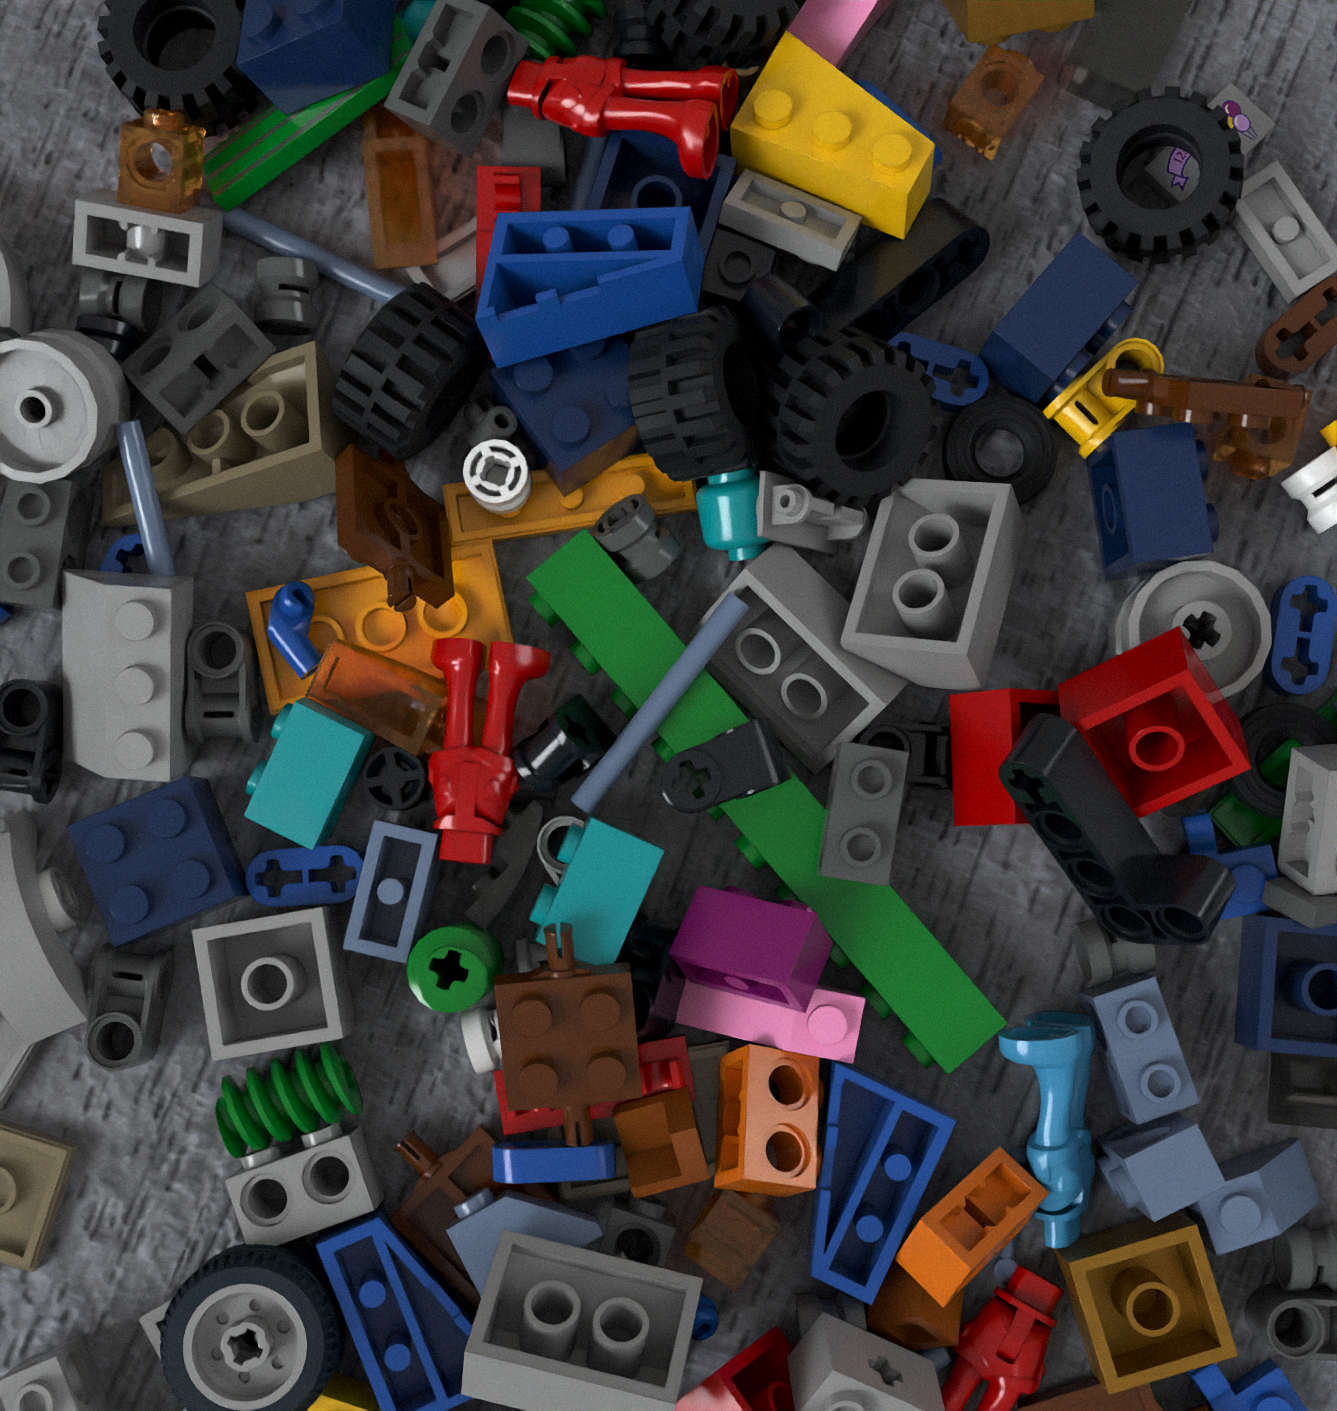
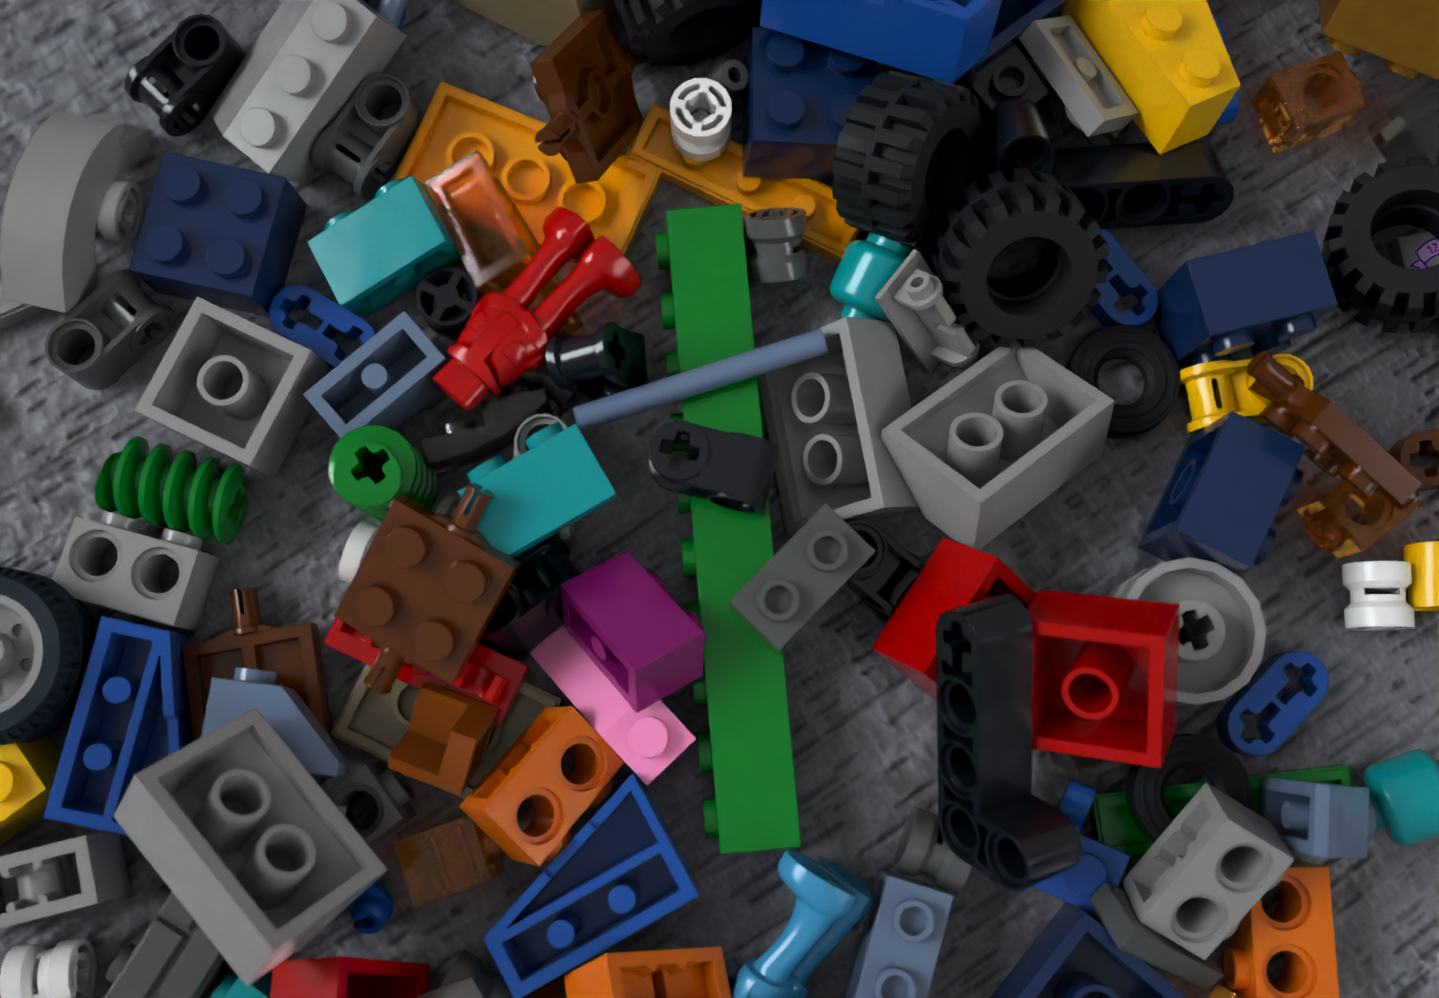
camera: 25 degrees right, 5 degrees down
blue arm [267,581,327,680] -> none
blue beam [492,1137,616,1184] -> none

